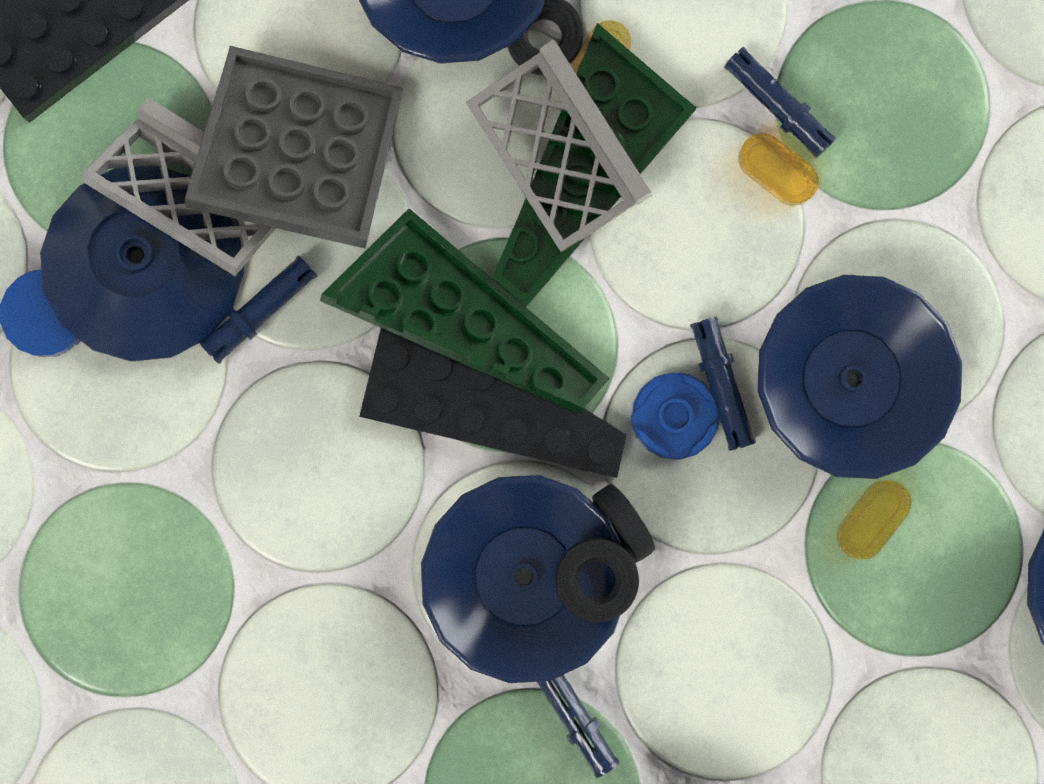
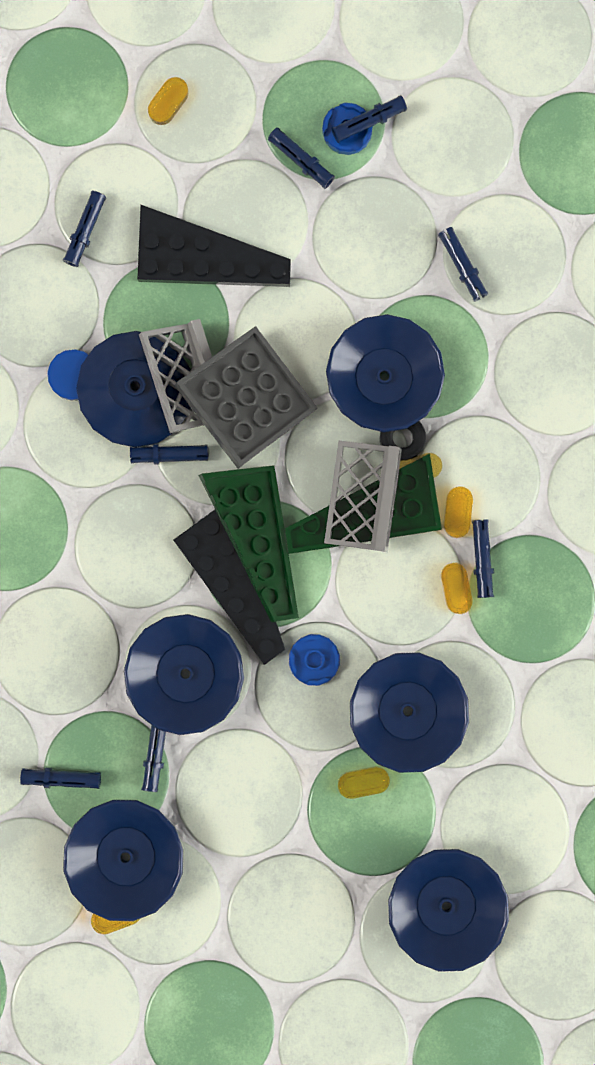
camera: 45 degrees right, 0 degrees up
black tyre [556,538,639,622] -> none
black tyre [592,484,655,563] -> none
dark blue pin [690,316,756,451] -> none
none -> clear yellow tile [444,487,473,538]

